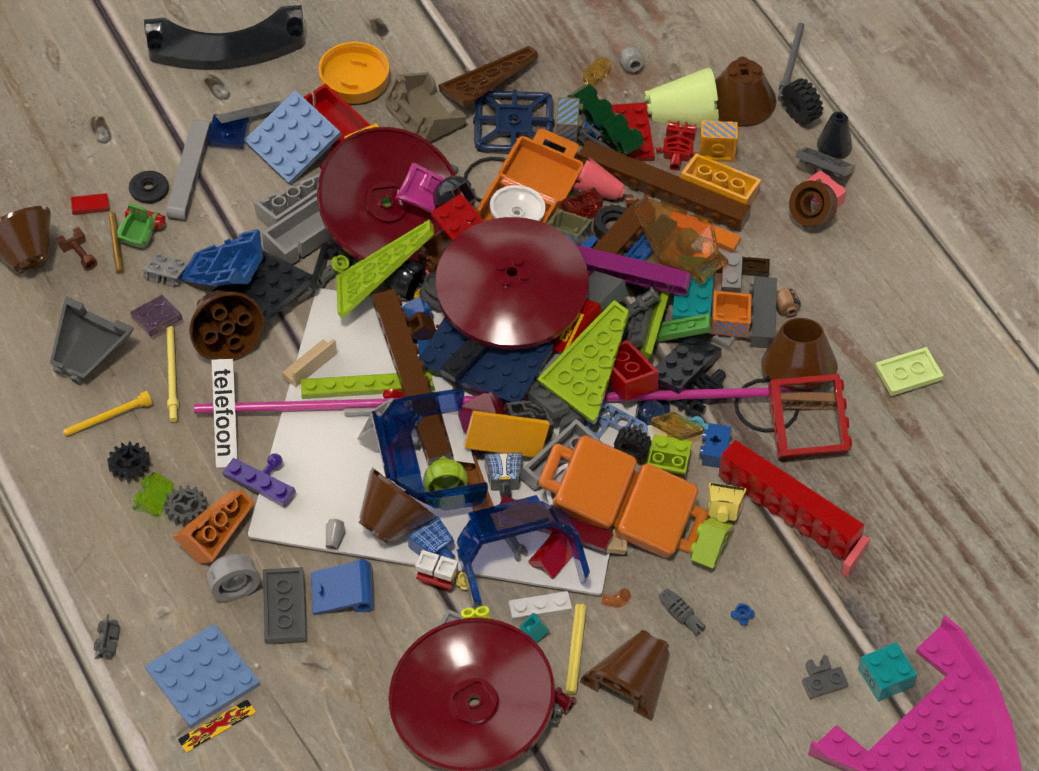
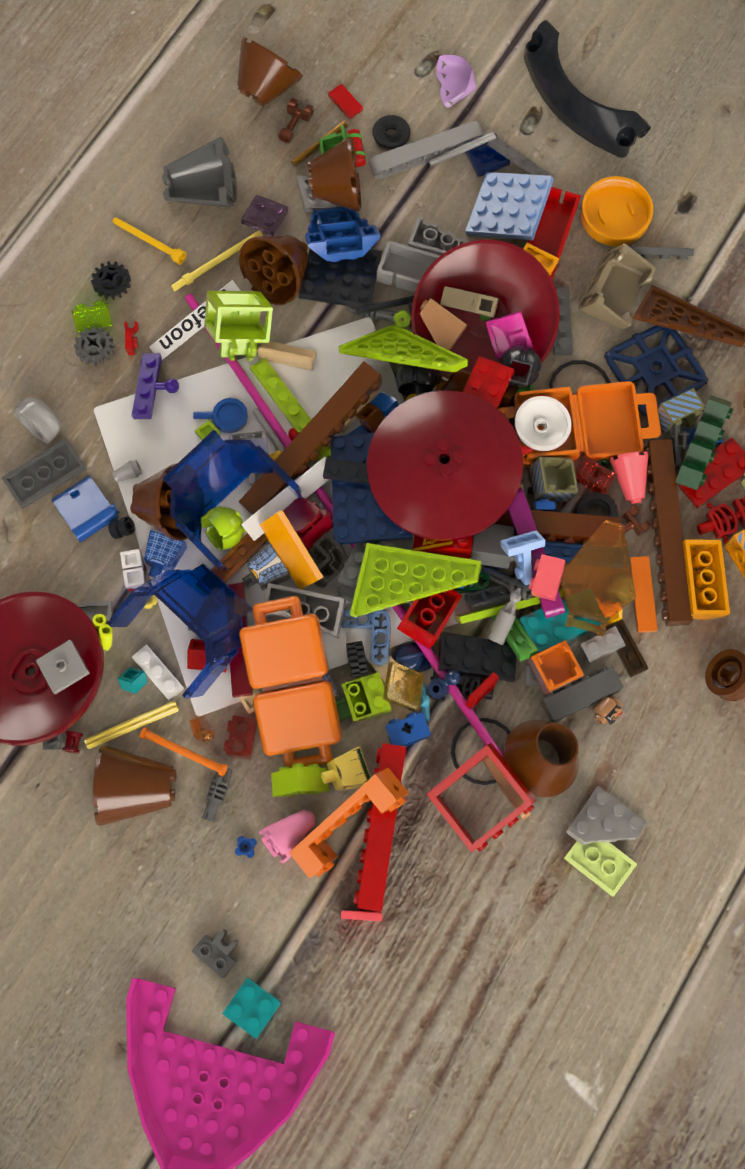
camera: 60 degrees right, 20 degrees up
orange wedge [173,489,254,564] -> none
none -> light grey plate [36,640,90,694]
none -> black wheel [108,516,135,539]
none -> red plate [124,321,139,356]
none -> orange bar [139,727,228,776]
none -> blue piece [193,398,248,433]
none -> lime tile [195,420,221,447]
none -> lime piece [204,291,273,361]
none -> clear red brick [223,715,258,761]
none -> bright pink cone [259,809,316,864]
none -> orange plate [289,768,409,879]
none -> reddish brown cone [307,137,361,212]
none -> medium nougat slope [420,298,468,351]
none -> dark blue plate [428,670,461,699]
none -> light grey bar [429,131,496,167]
none -> lavender piece [436,55,476,108]
none -> dark tan slope [440,286,499,318]
none -> red tile [465,673,499,709]
none -> light grey wheel [487,588,521,645]
none -> light blue bracket [500,530,545,585]
none -> coral brick [529,554,565,601]
none -> light grey plate [566,786,647,845]
none -> dark grey plate [629,246,694,260]

